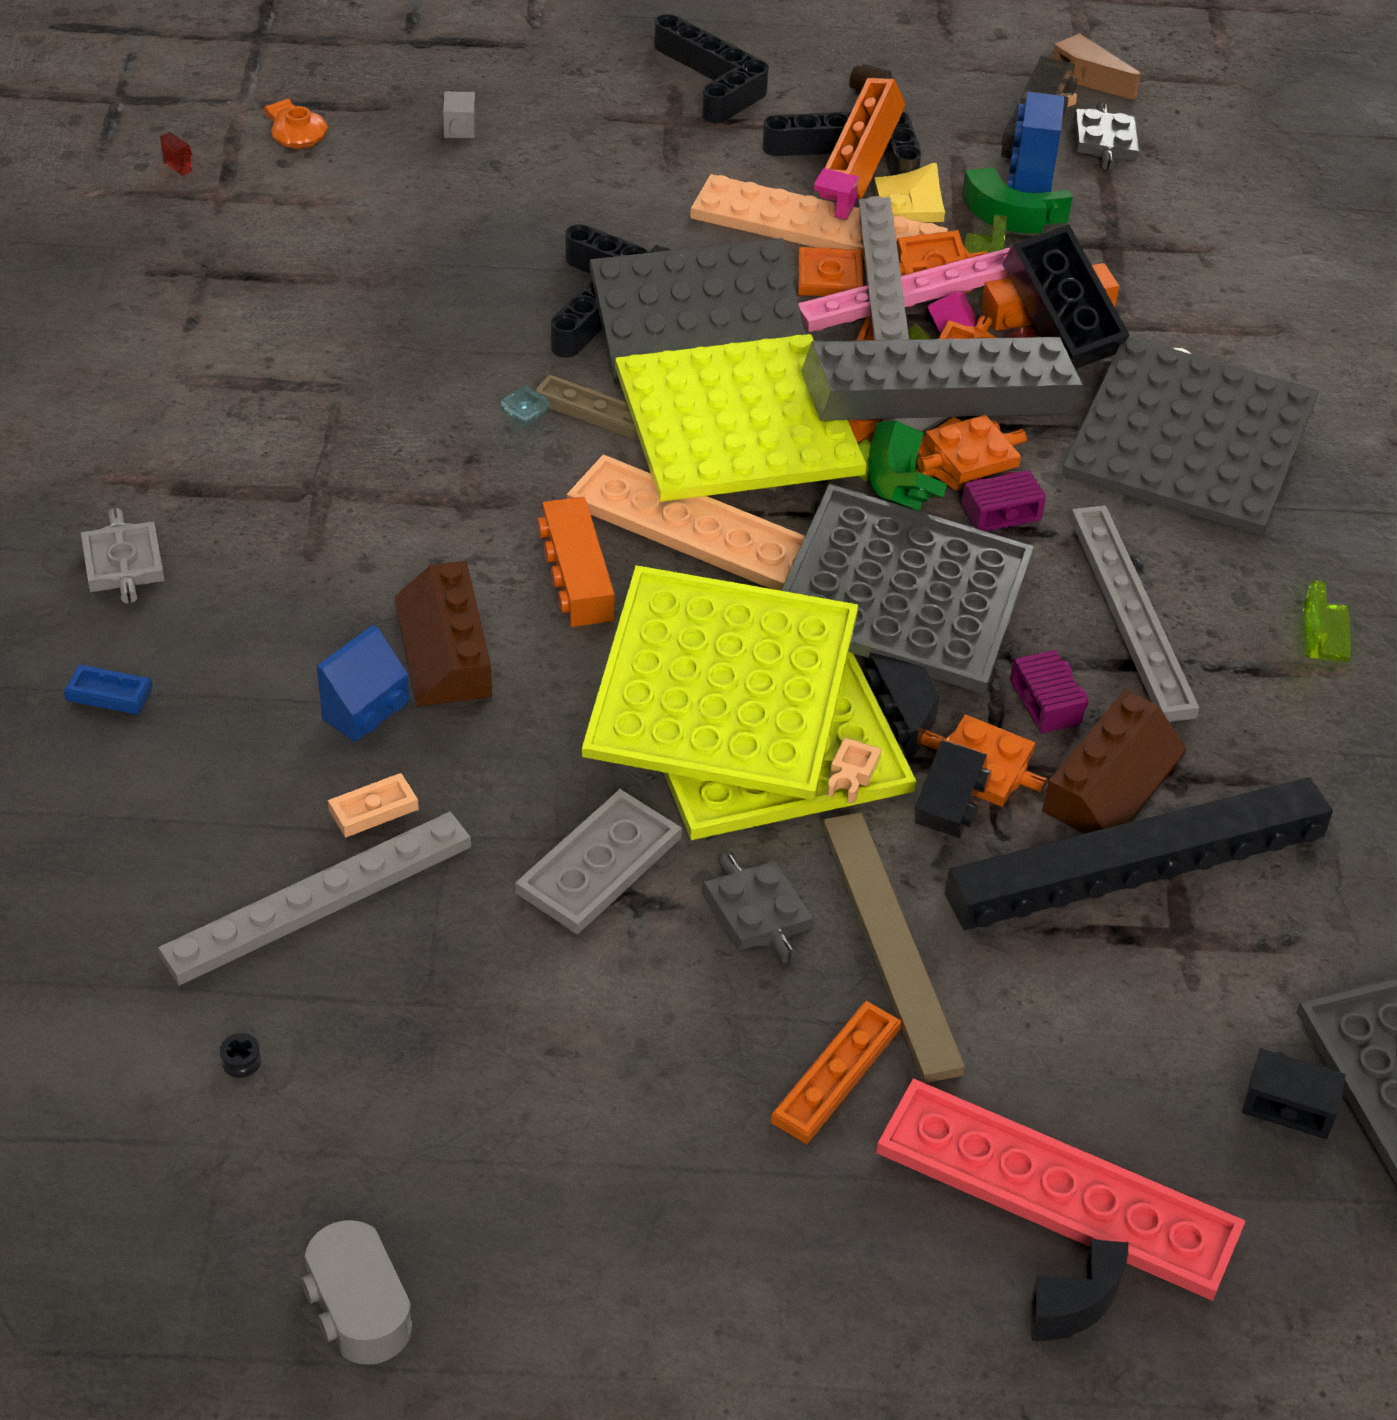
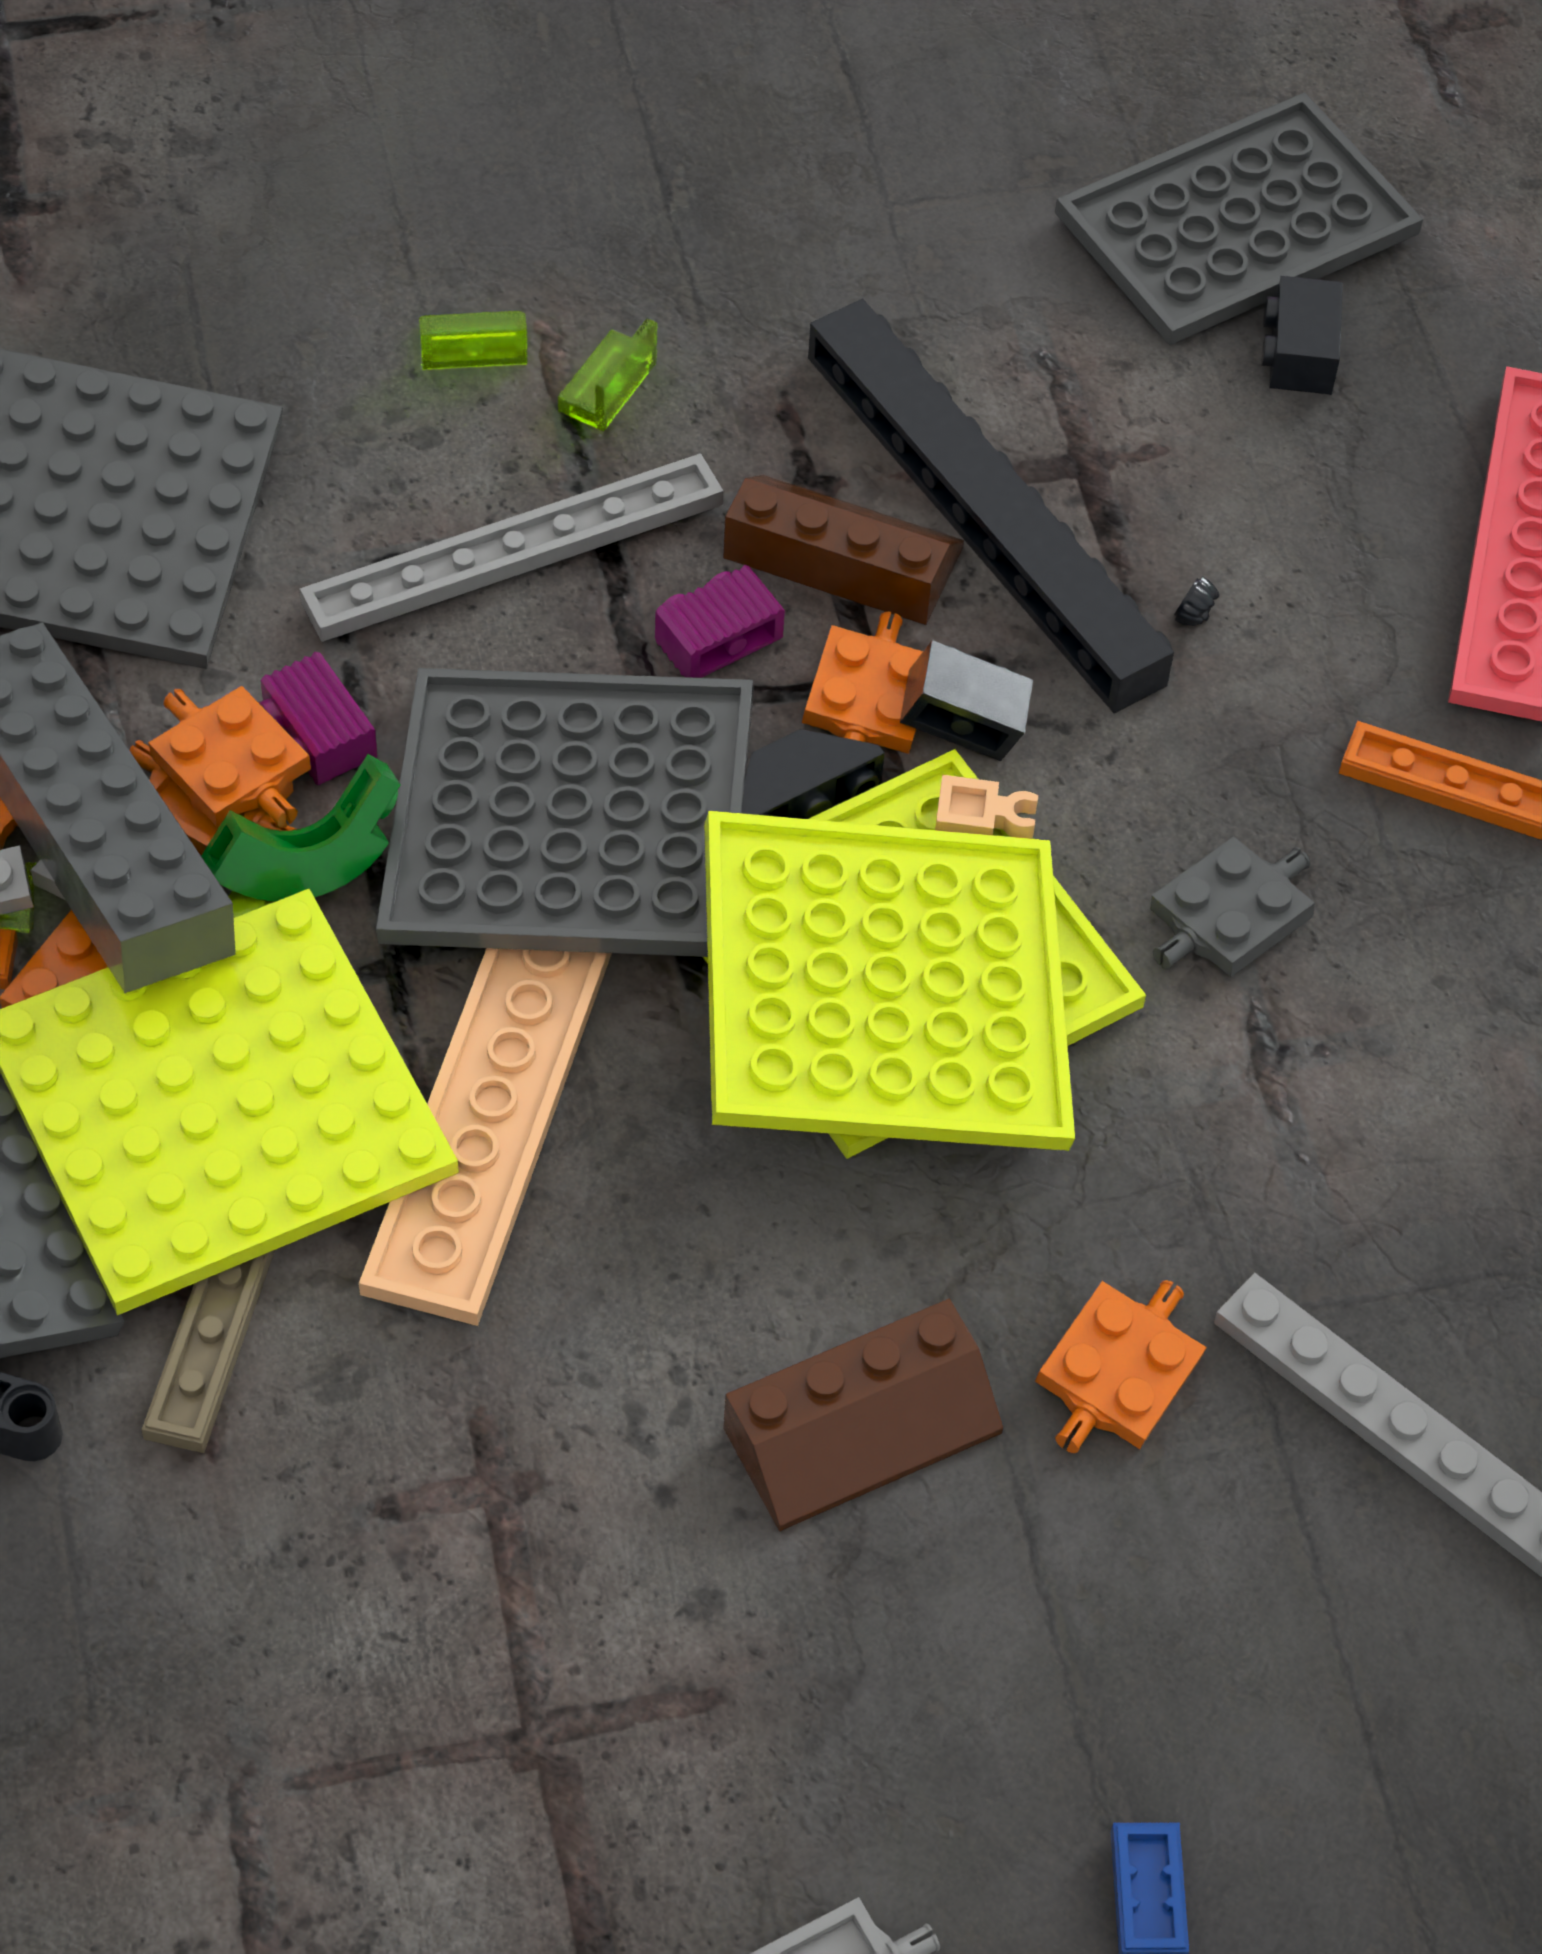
camera: 105 degrees left, 10 degrees up
blue slope [317,625,410,742] -> none
light nougat plate [328,773,419,838] -> none
clear light blue plate [501,385,550,426] -> none
light grey plate [515,789,682,935] -> none
orange brick [537,496,615,627] -> none
dark tan tile [823,812,965,1084] -> none
none -> clear neon green panel [558,318,657,431]
none -> orange plate [1035,1280,1207,1453]
none -> black piece [1174,576,1219,626]

